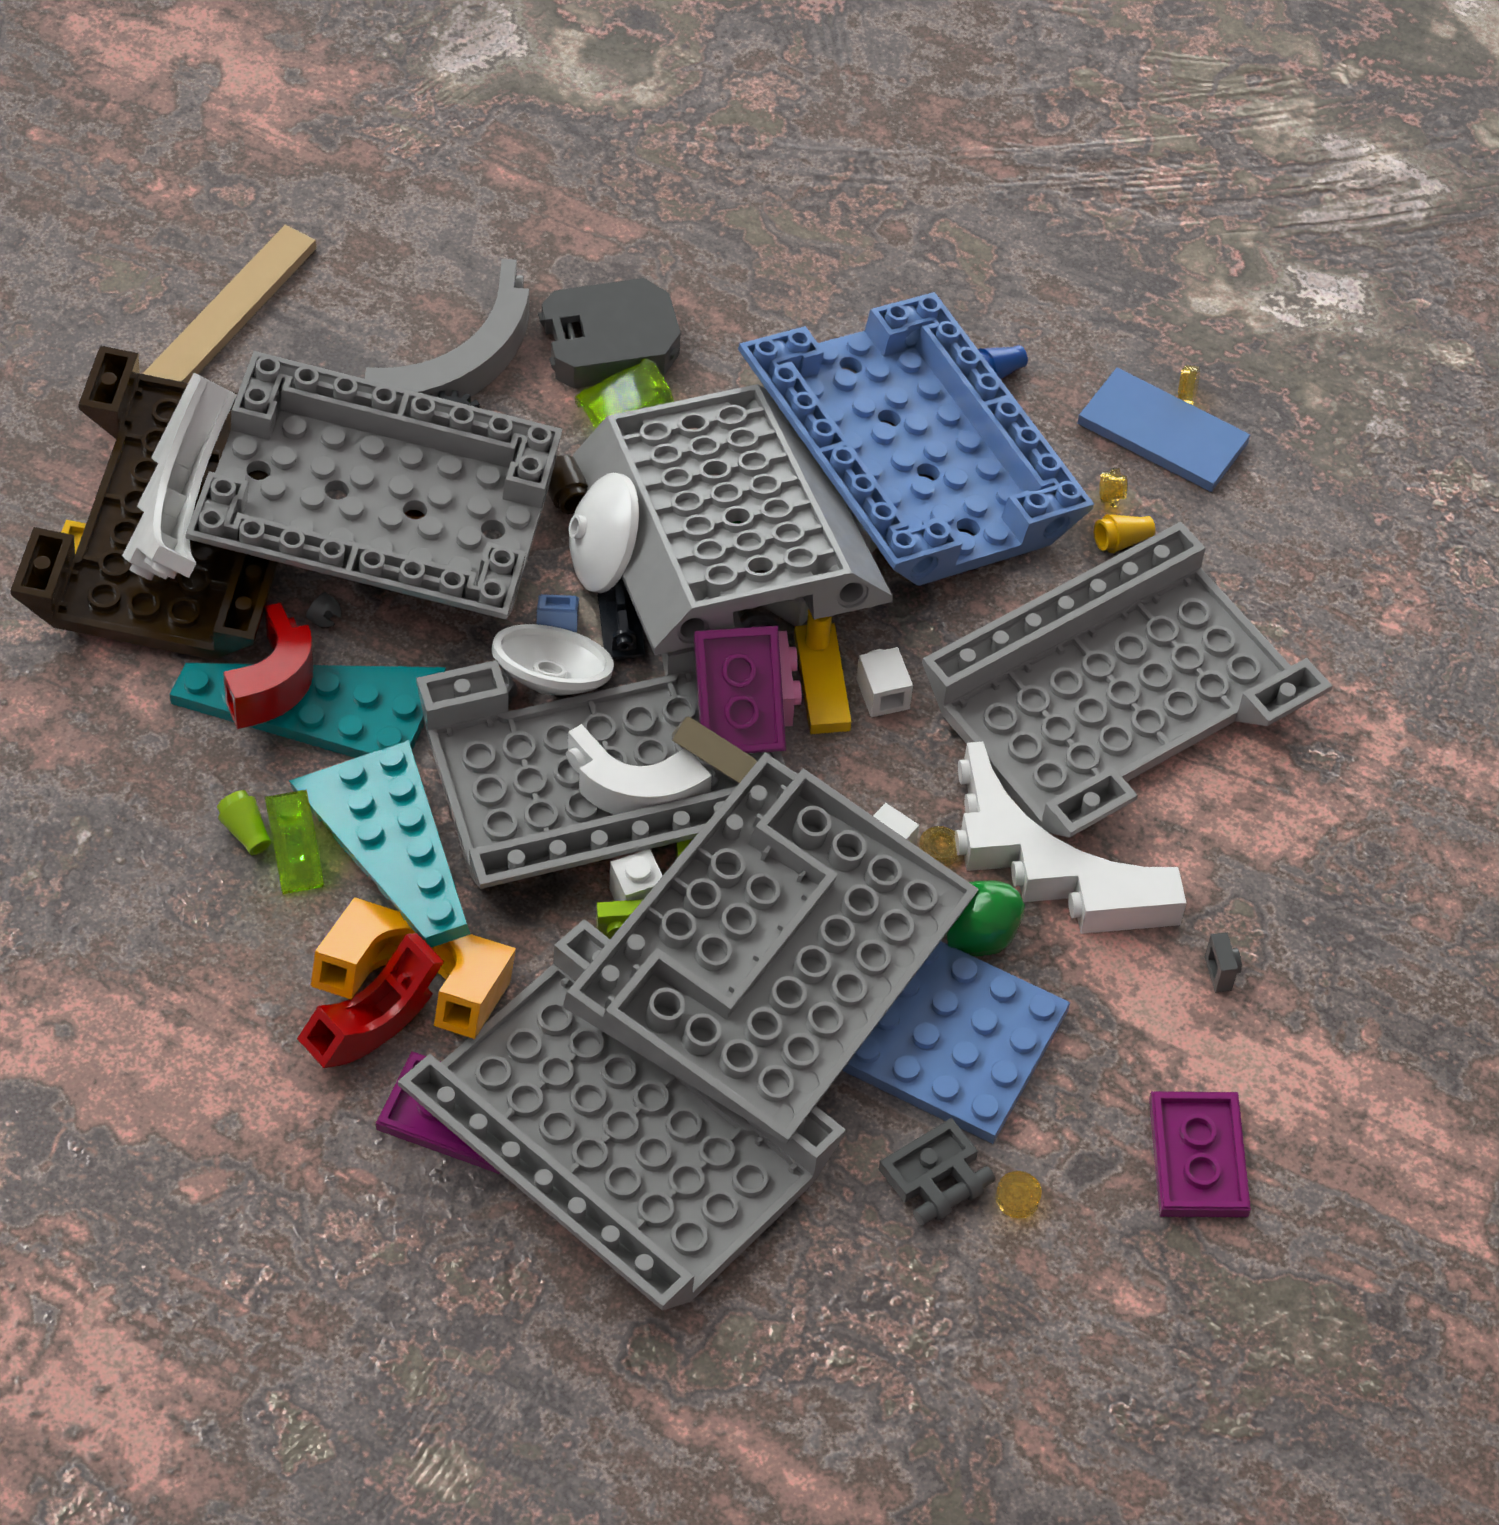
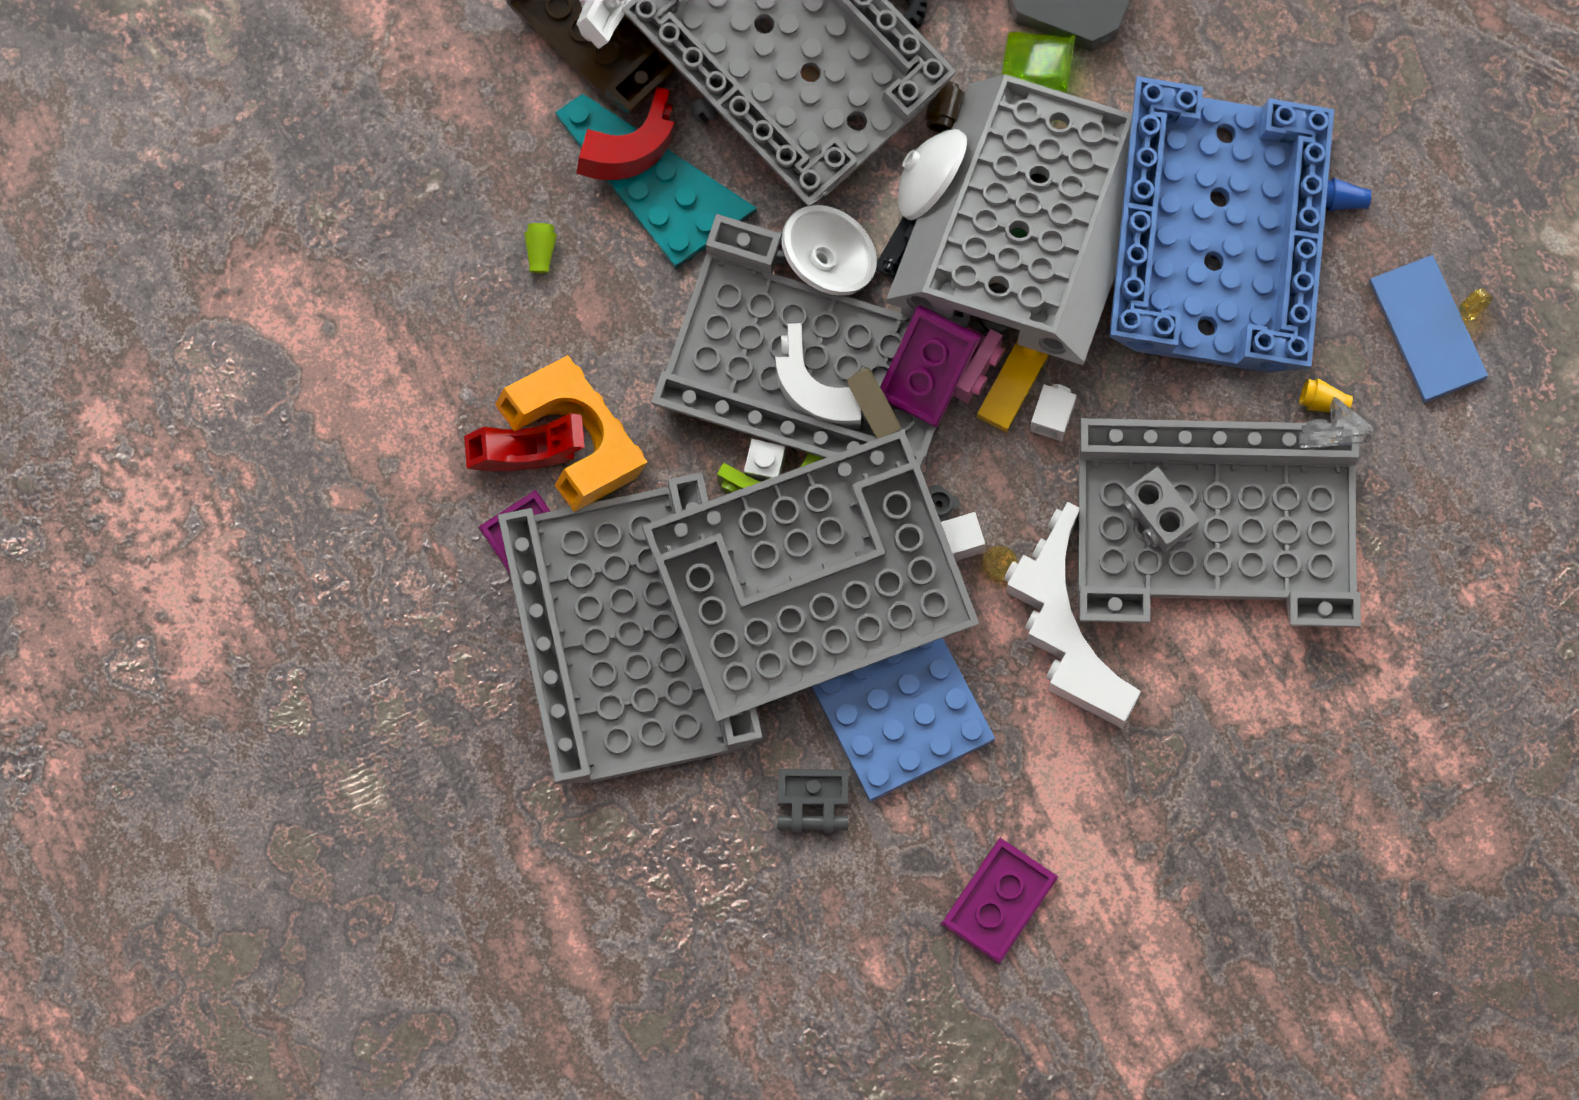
camera: 40 degrees right, 20 degrees up
clear neon green slope [264,789,324,895] -> none
wing [289,740,470,948] -> none
medium blue slope [537,594,579,633] -> none
green piece [947,880,1025,956] -> none
clear yellow tile [995,1171,1042,1218] -> none
clear yellow plate [1100,468,1128,507] -> none
dark grey plate [1204,932,1242,993] -> none
none -> light grey brick [1122,466,1200,552]
none -> clear slope [1298,397,1373,448]

